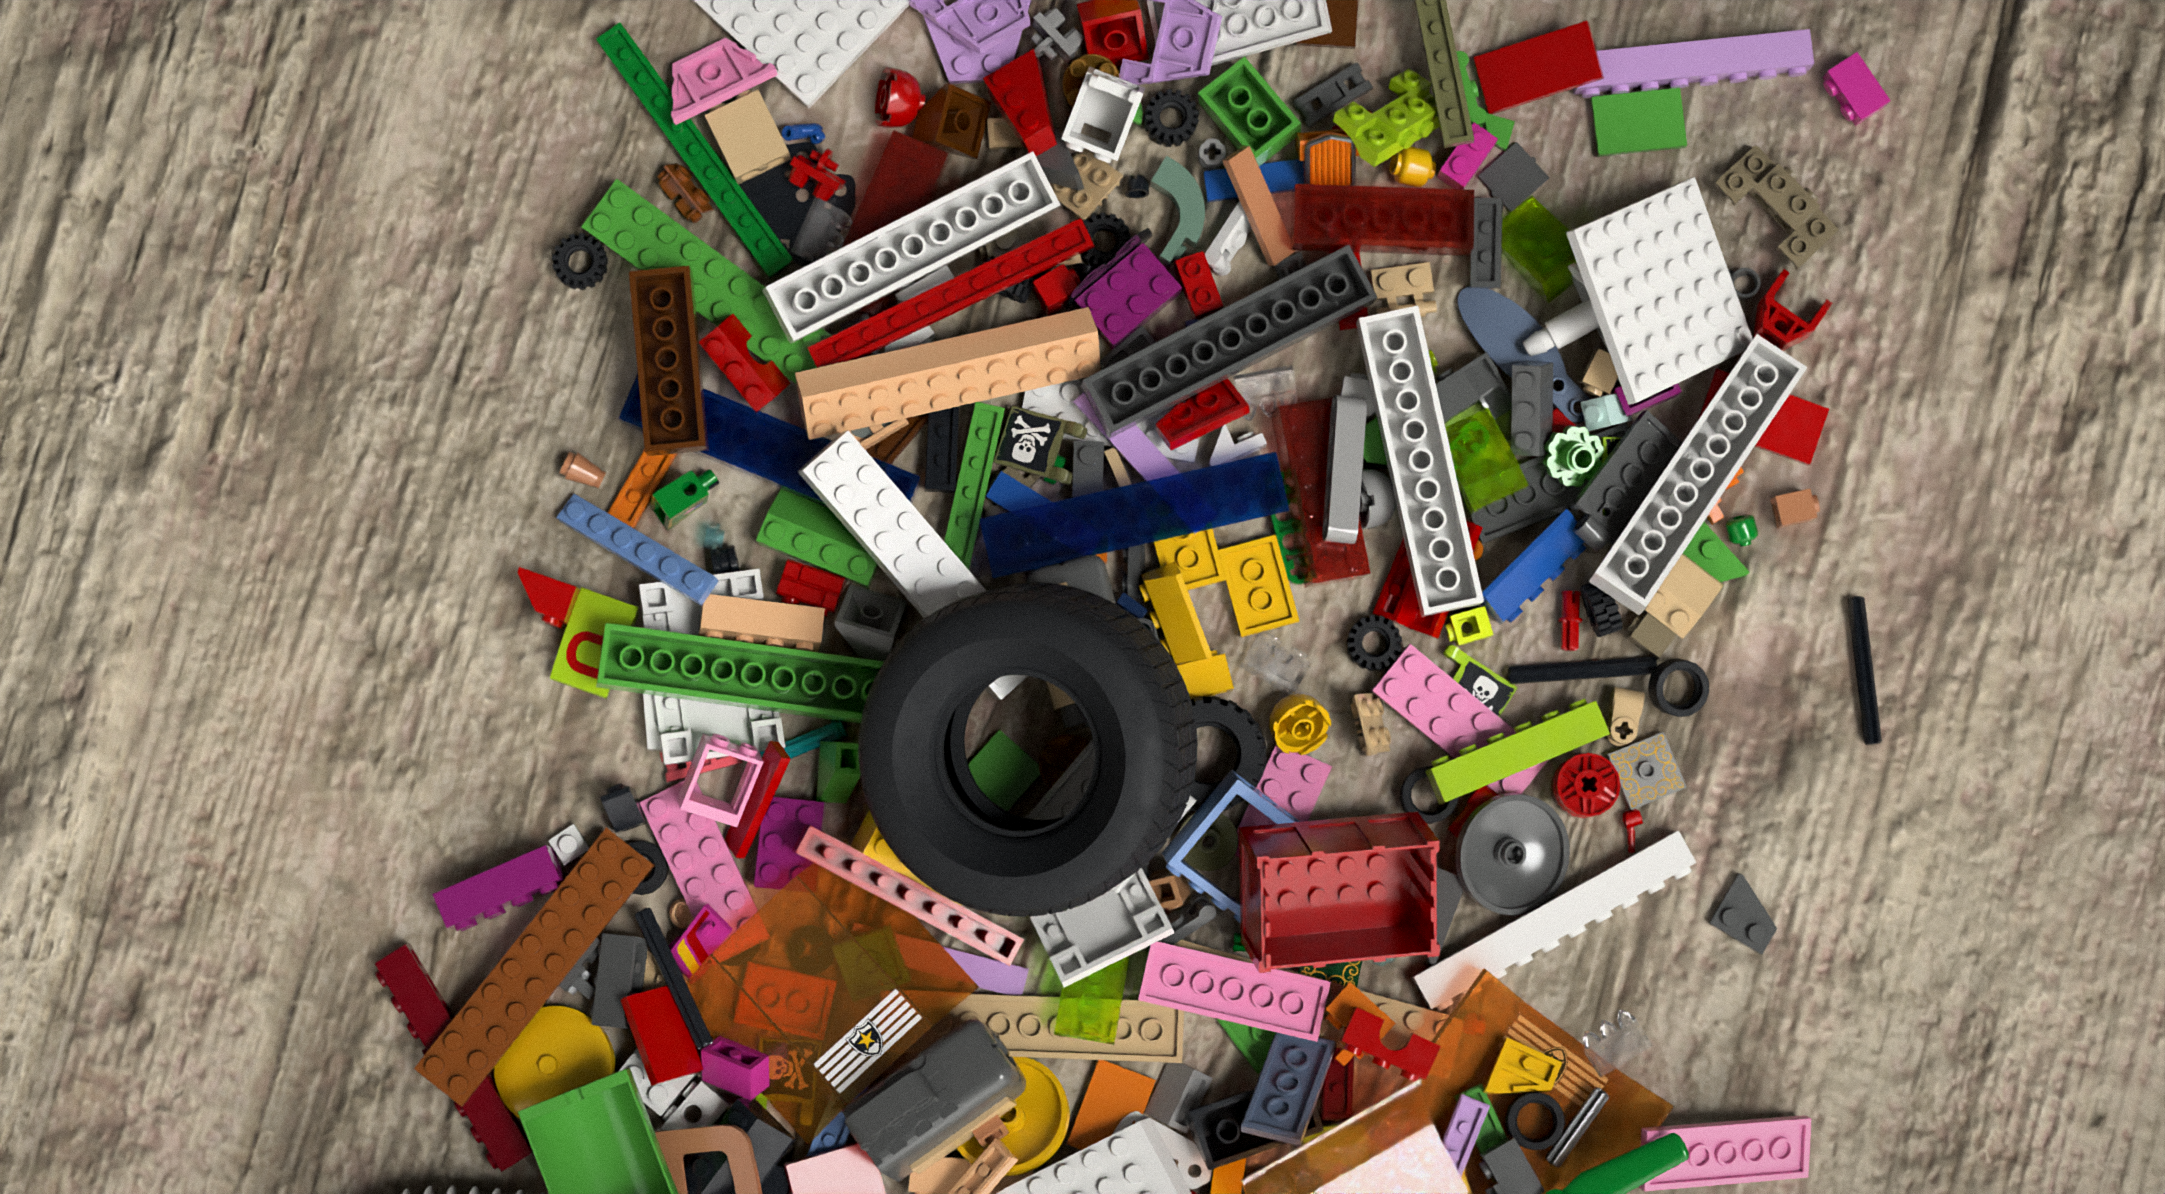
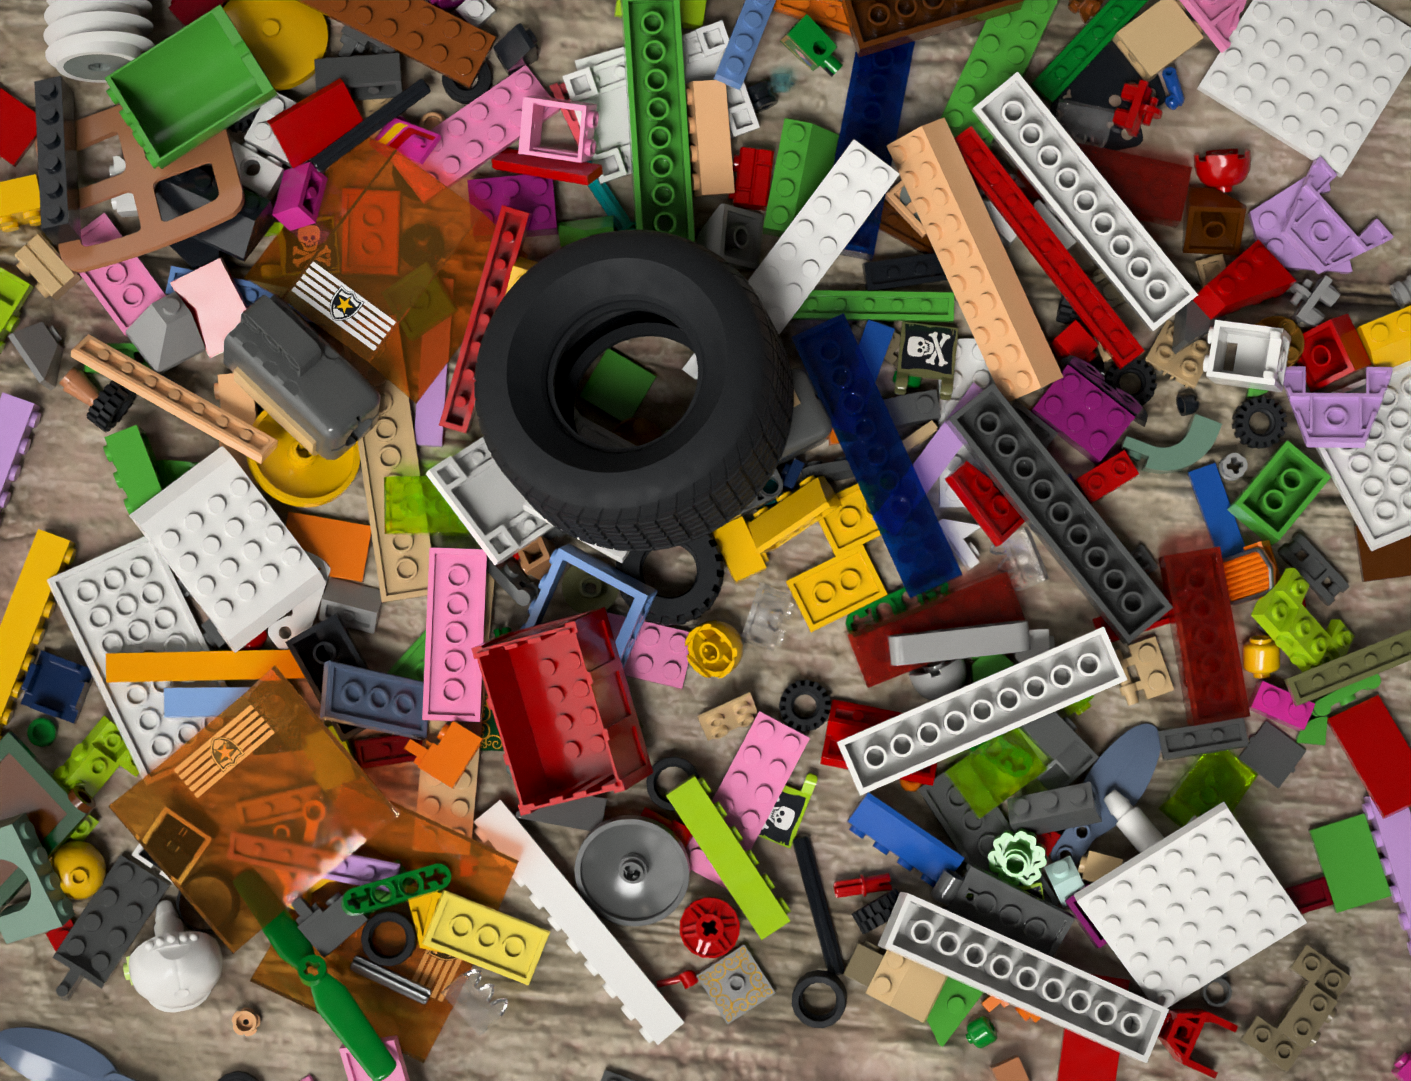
camera: 80 degrees right, 0 degrees up
red arch [698,314,791,412] -> none
nougat plate [972,1115,1009,1150] -> none
white plate [1205,200,1252,276] -> none
nougat tile [1222,146,1295,266] -> none
red arch [1339,1007,1441,1083] -> none
neon yellow brick [1445,606,1494,647] -> none
tan piece [1606,687,1645,747] -> none
none -> green beam [341,863,451,916]
none -> light yellow tile [422,890,550,985]
none -> dark red tile [1284,877,1334,914]

